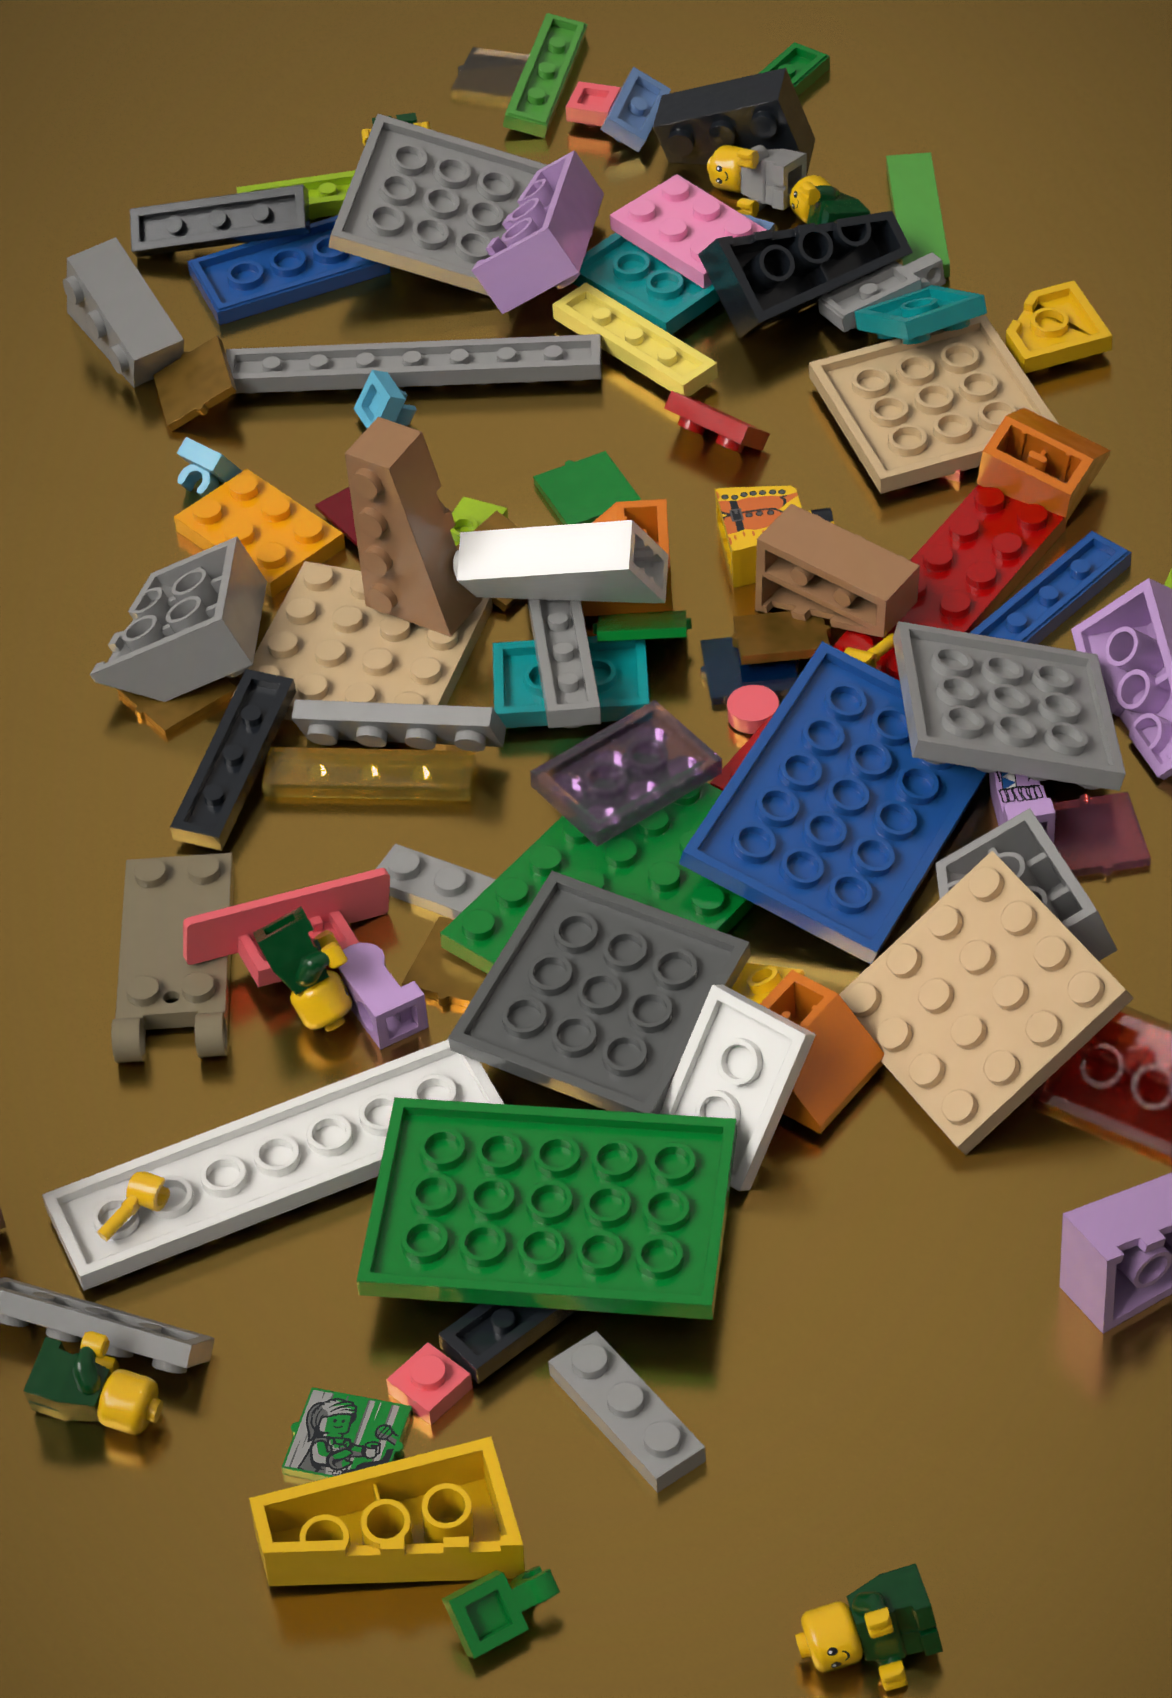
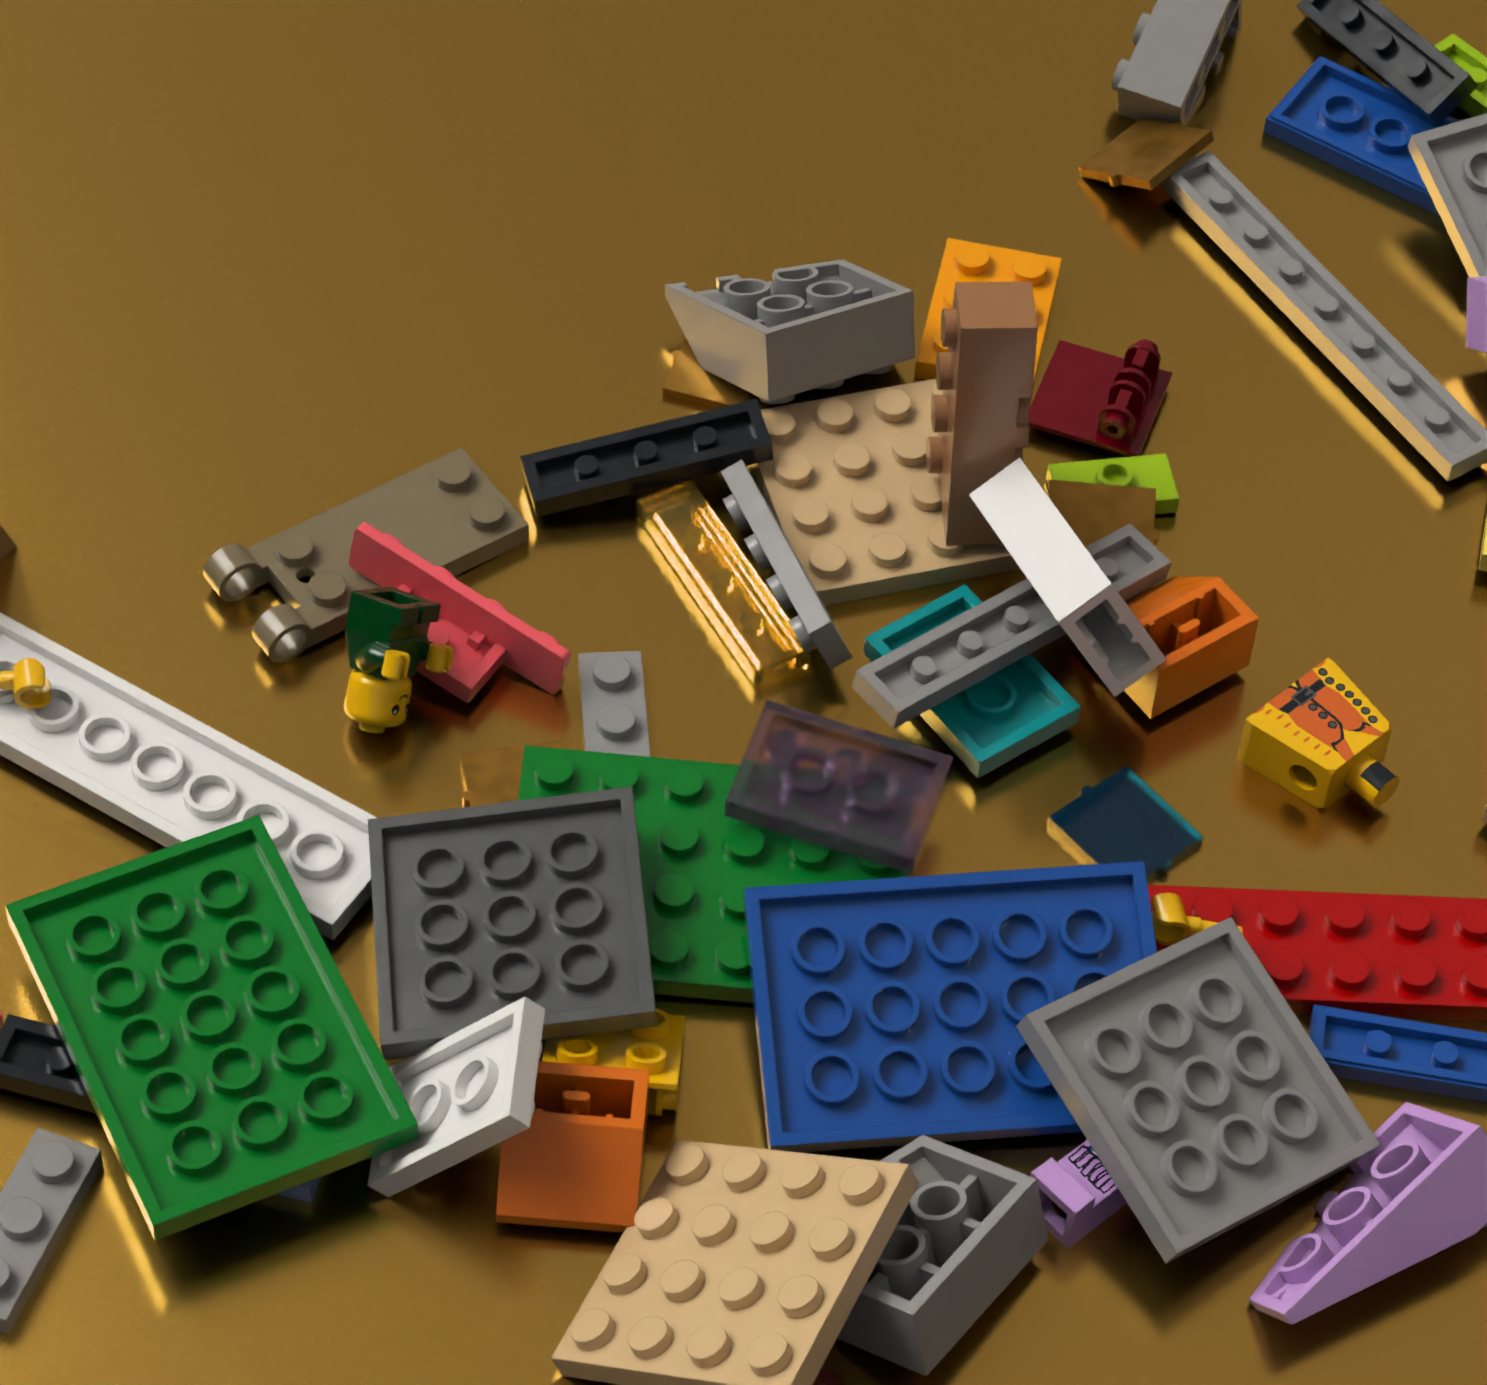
camera: 50 degrees right, 5 degrees up
medium azure tile [177,437,242,497] -> none
lavender leg [338,943,429,1050] -> none
medium azure tile [353,370,417,429] -> none
green piece [533,451,642,525] -> none
green piece [592,610,692,642] -> none
red plate [664,391,770,454] -> none
coral tile [727,685,779,734] -> none
pearl gold piece [732,611,831,665] -> none
medium nougat wedge [755,504,920,638] -> none
clear pink piece [1053,792,1151,877] -> none

